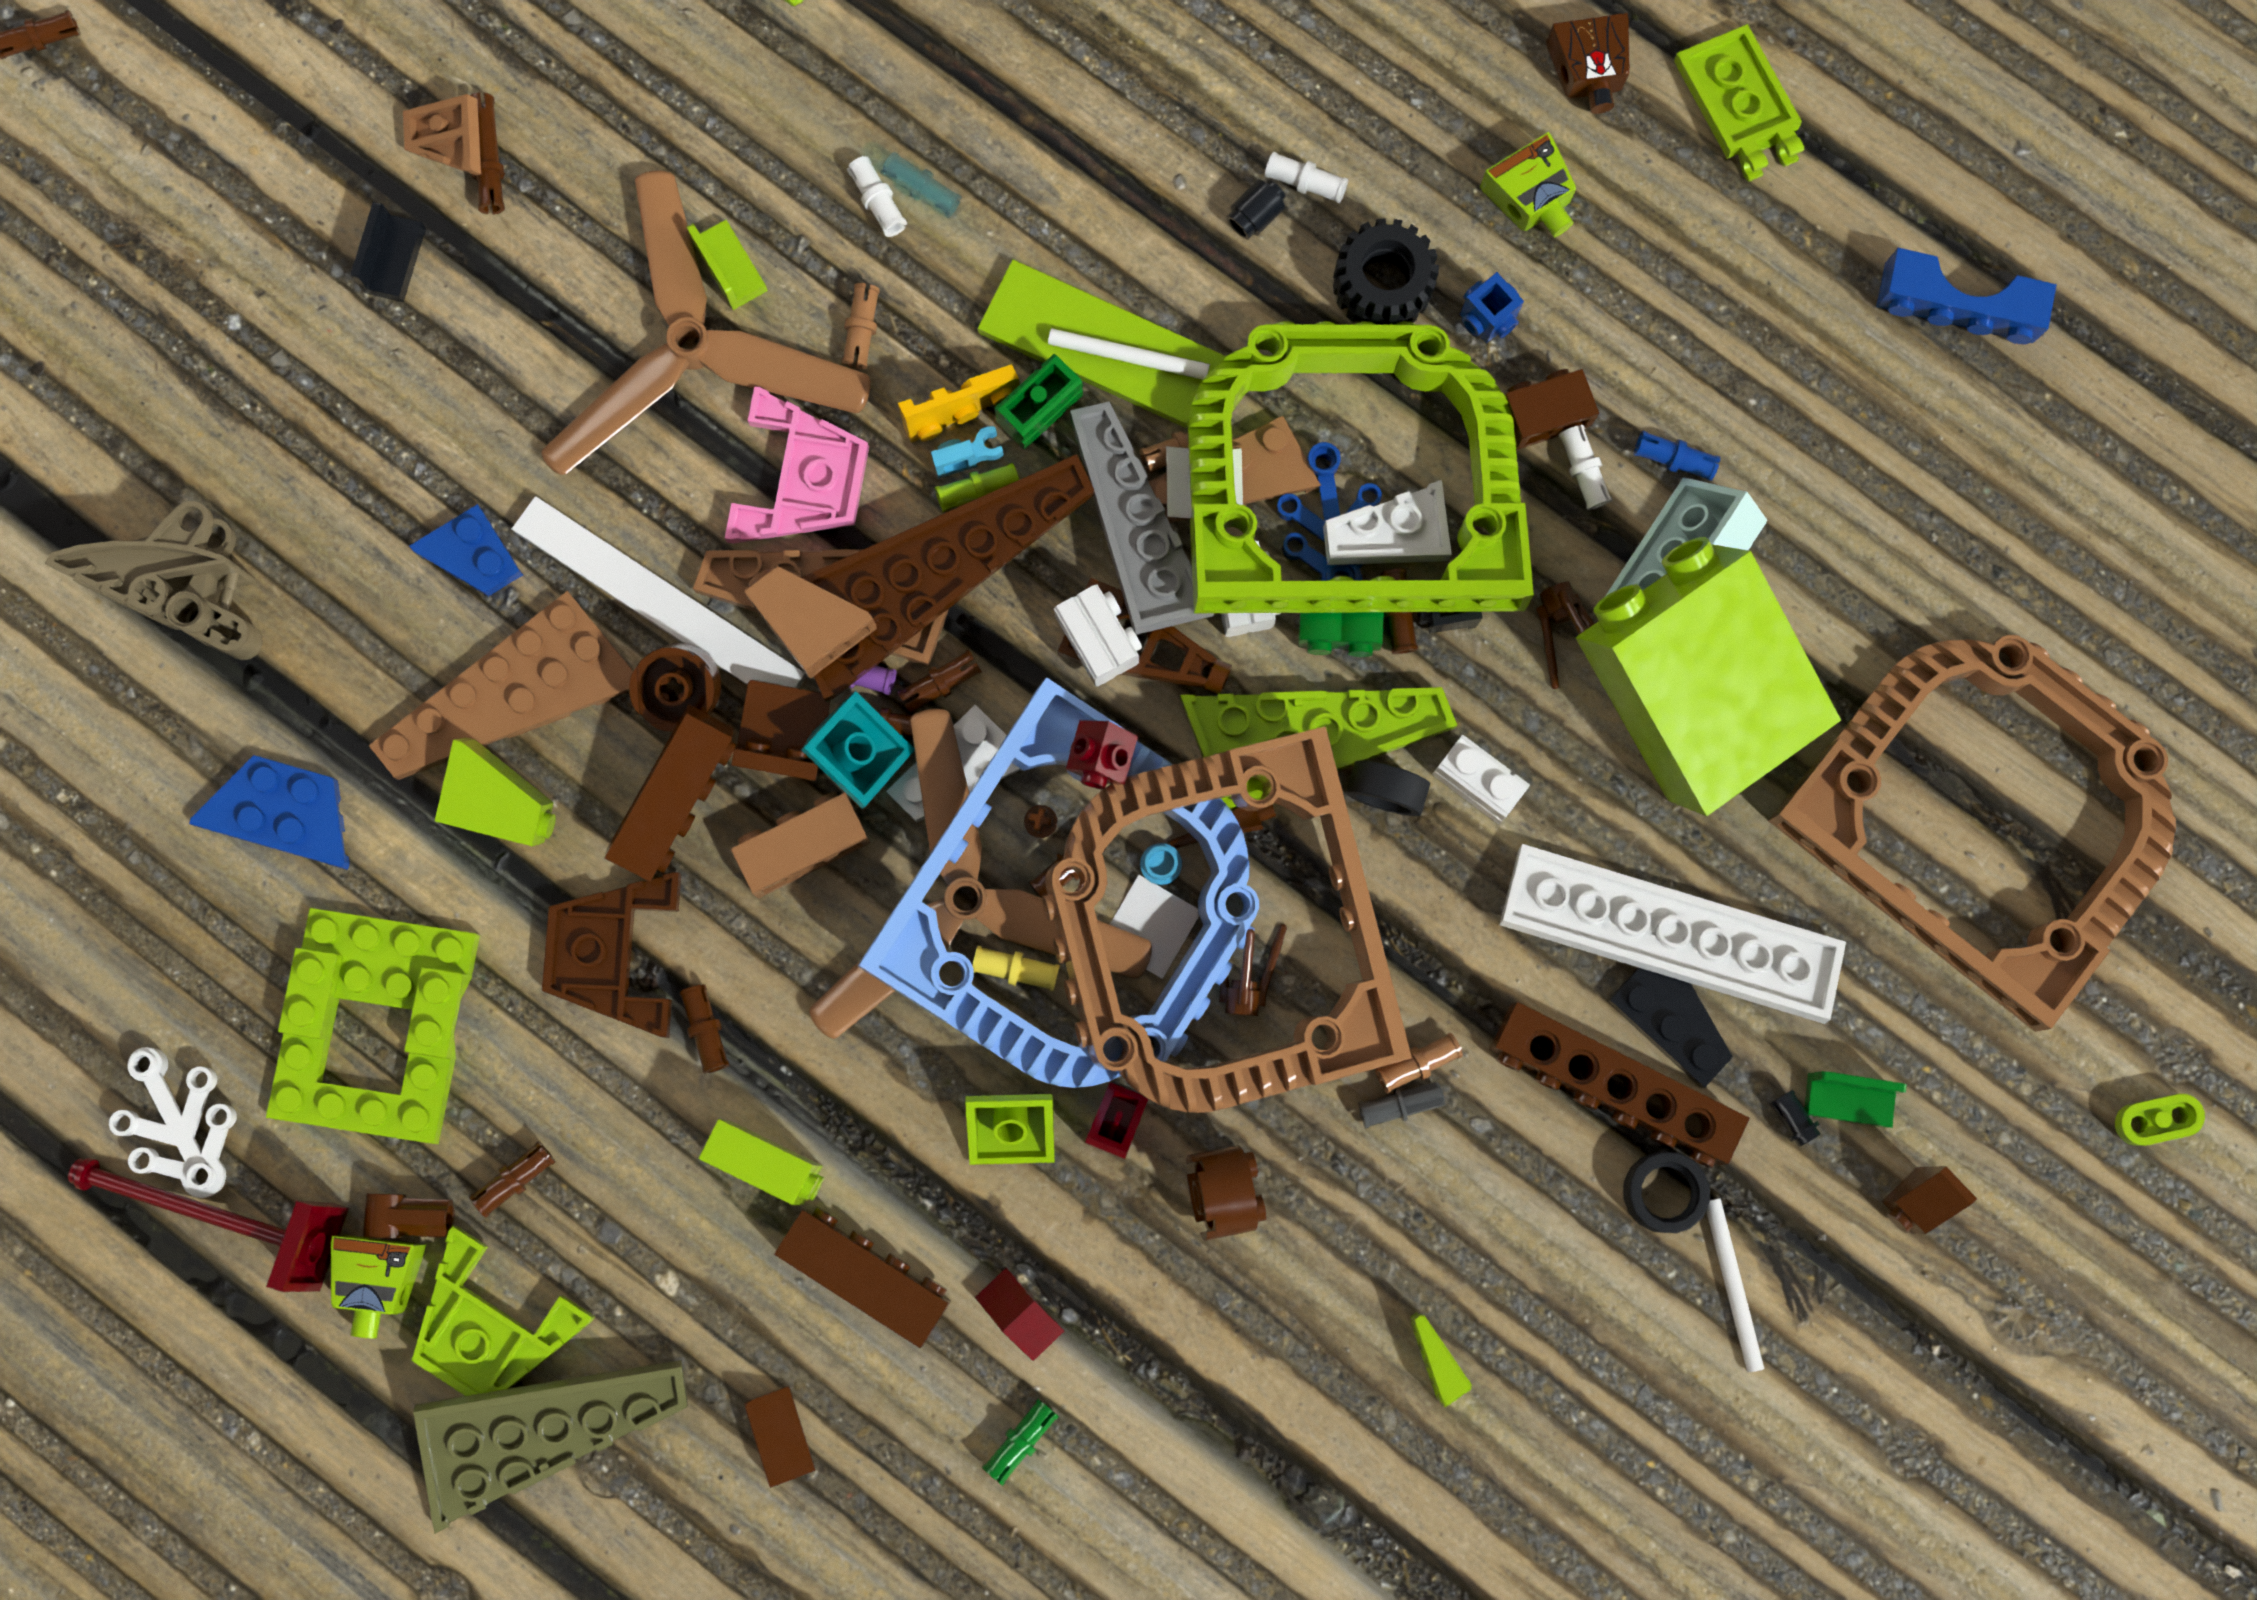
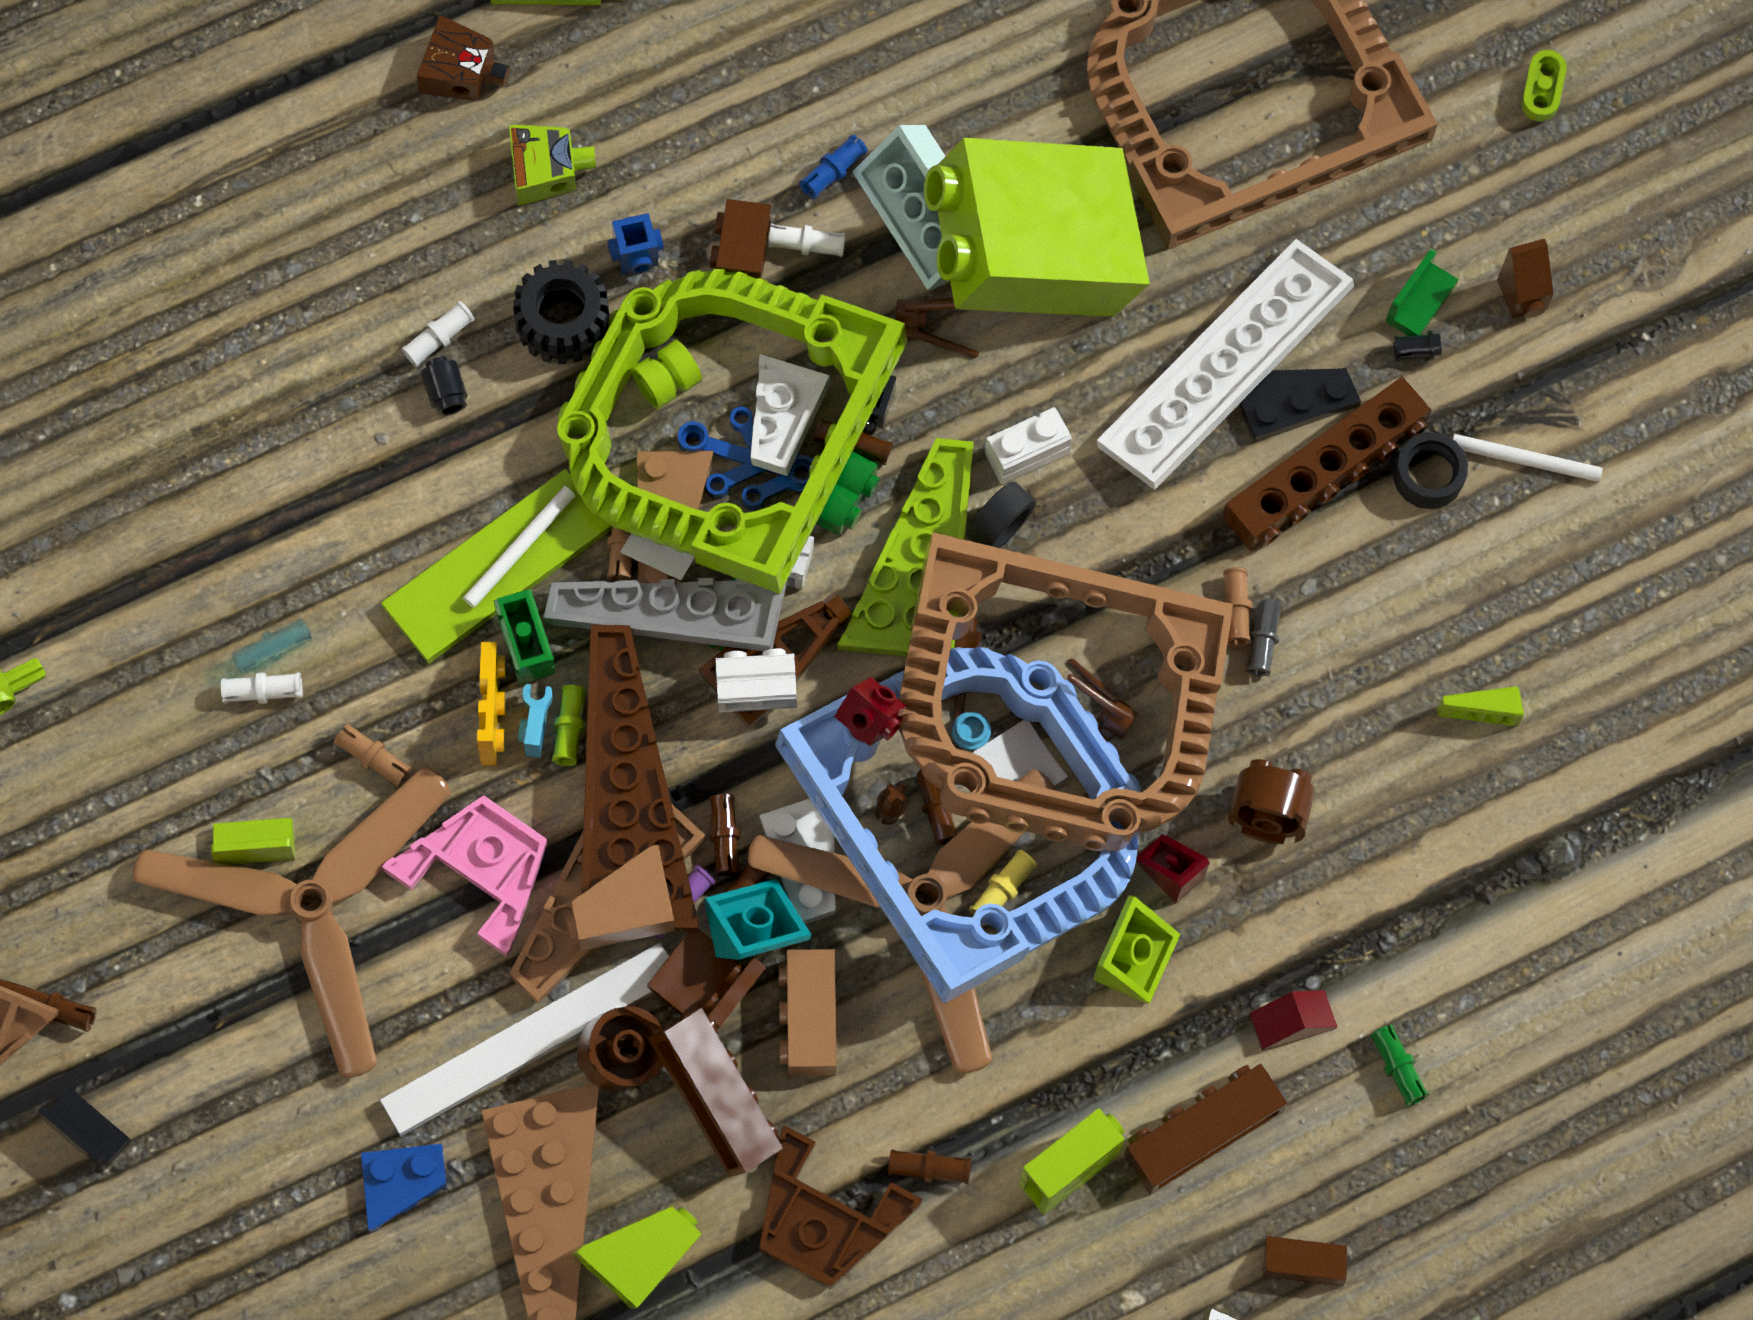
camera: 65 degrees left, 10 degrees down
none -> lime wheel [631,340,703,410]

